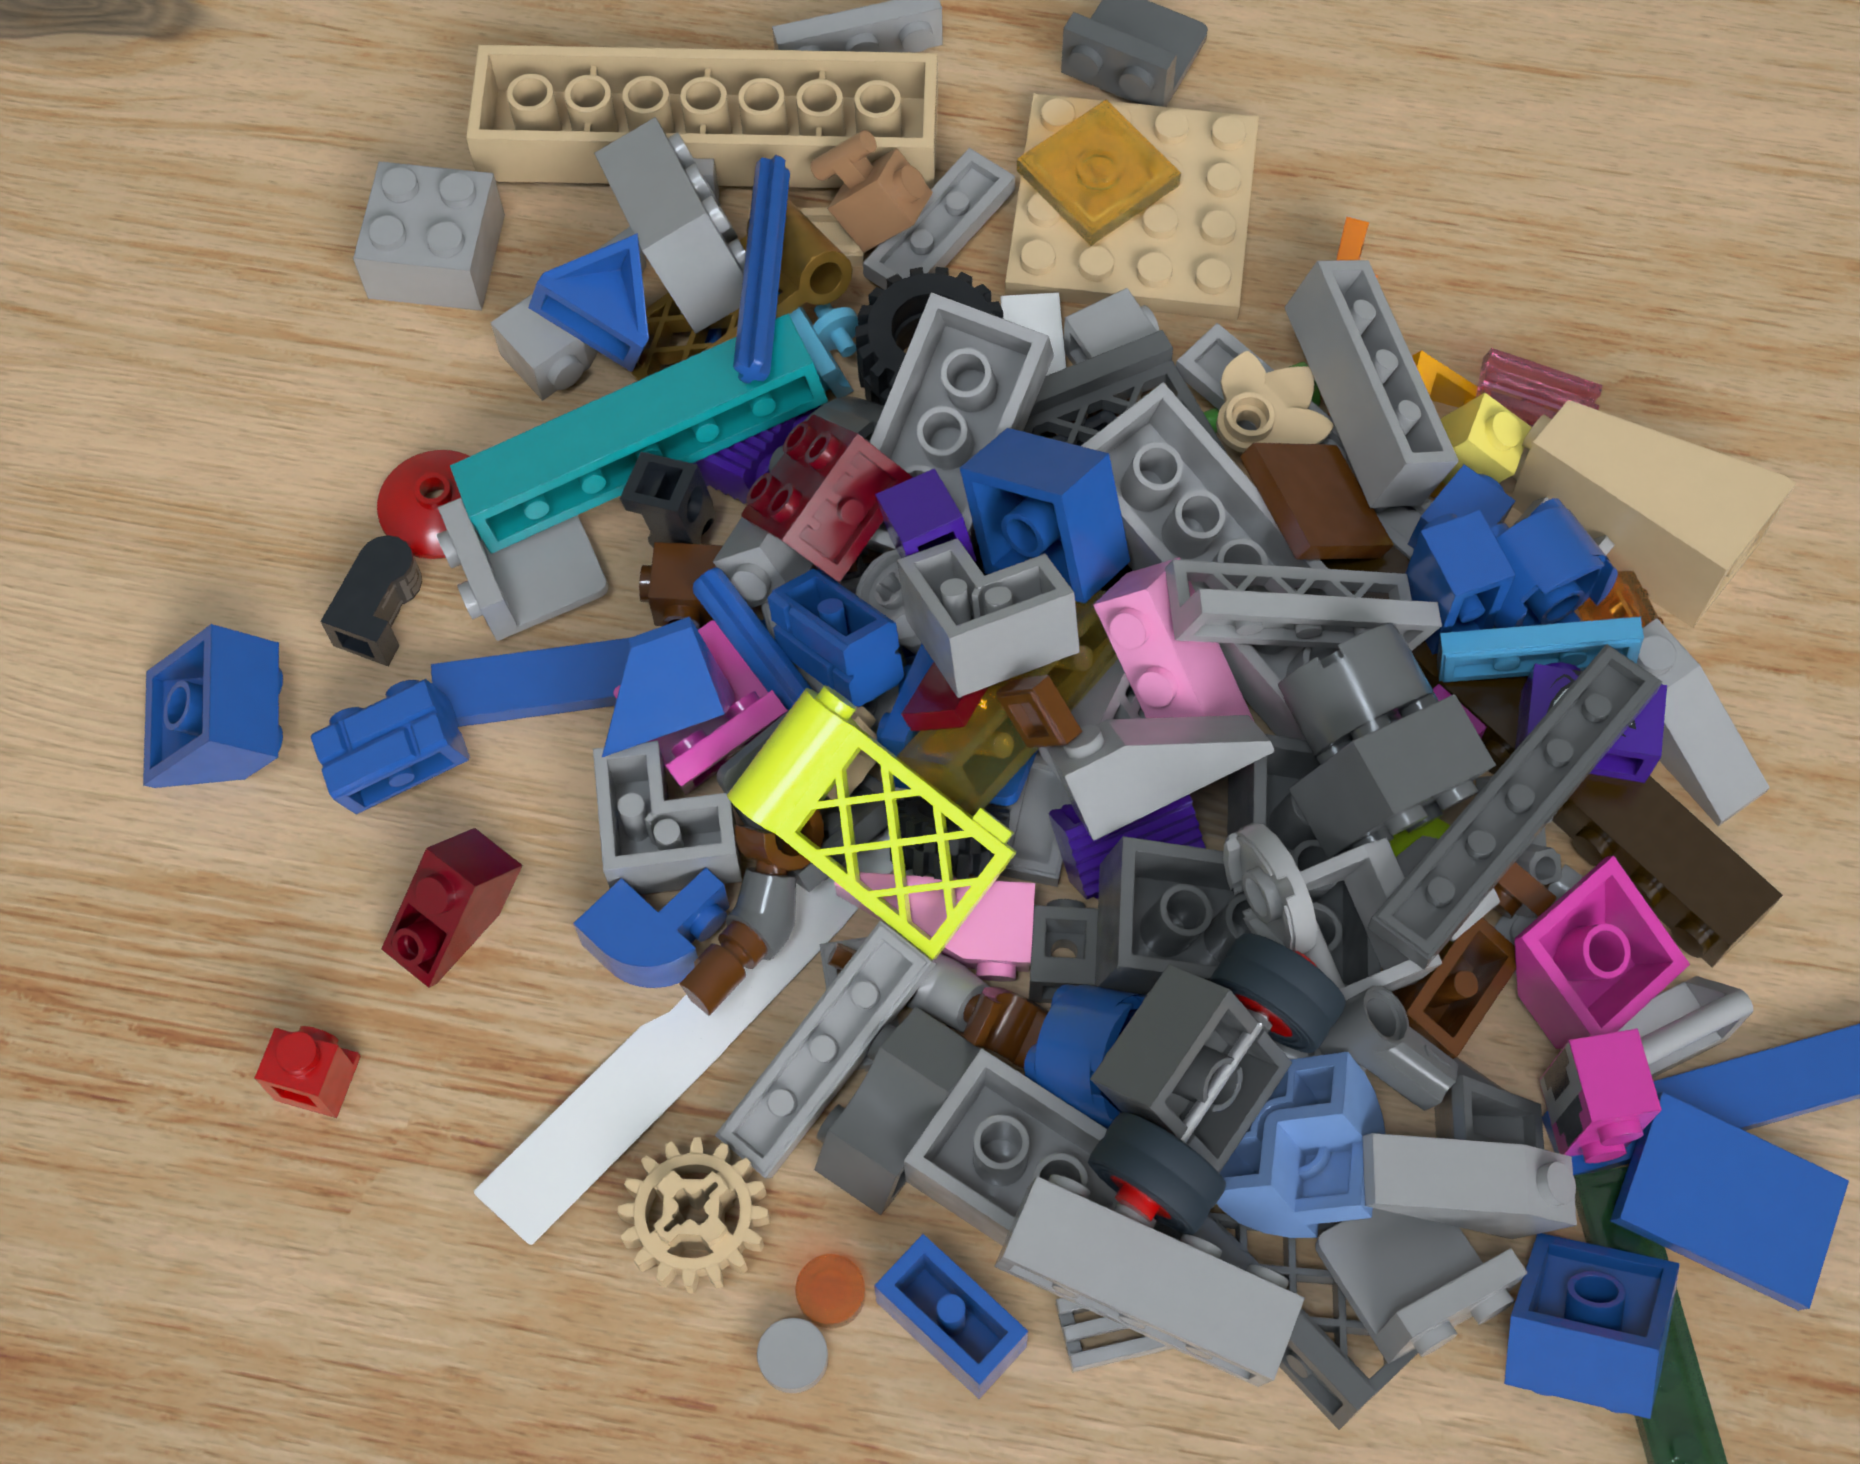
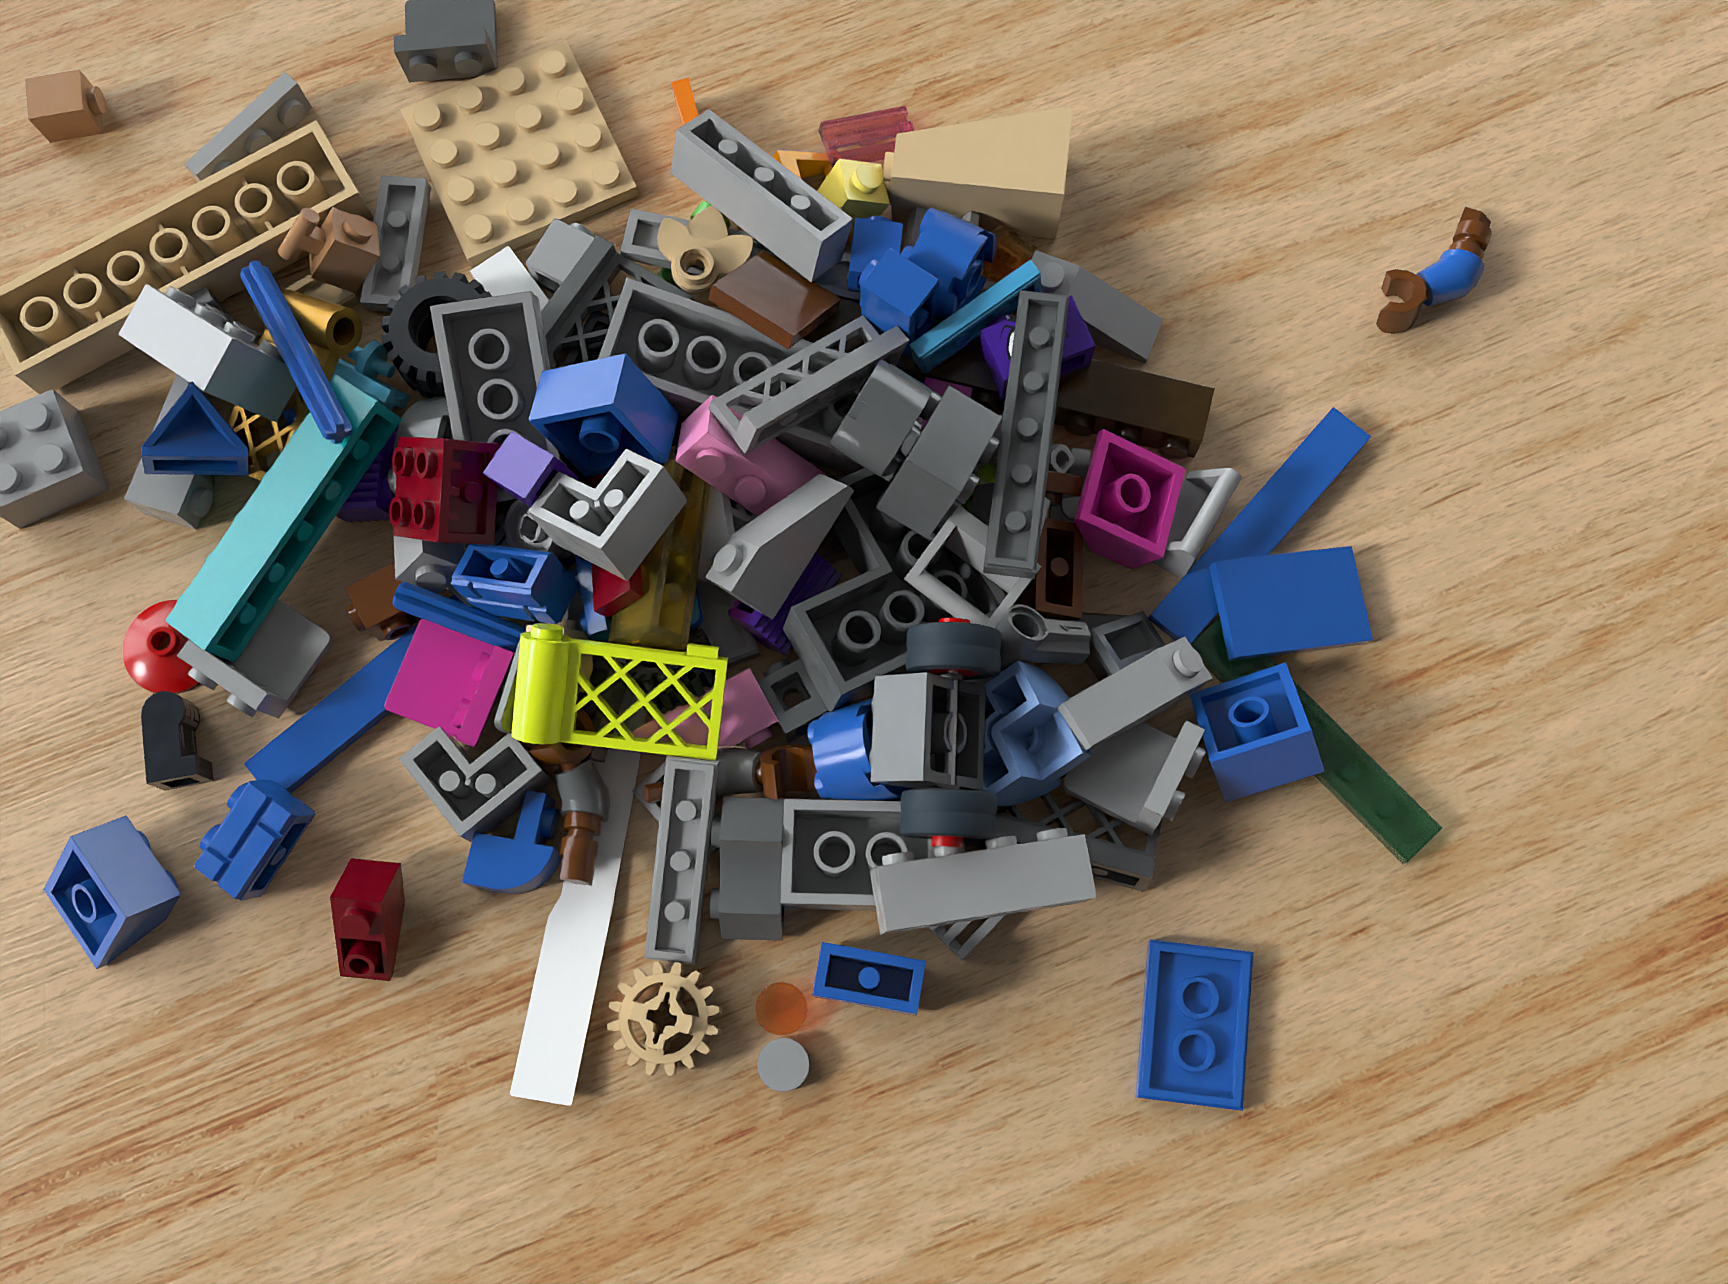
camera: 30 degrees left, 10 degrees up
red brick [254,1026,361,1118] -> none
blue slope [602,617,735,757] -> none
black leg [620,452,716,548] -> none
reddish brown tile [996,675,1082,748] -> none
clear yellow tile [1017,99,1181,246] -> none
light grey tile [1223,823,1317,954] -> none
dark pink brick [1539,1028,1662,1163] -> none

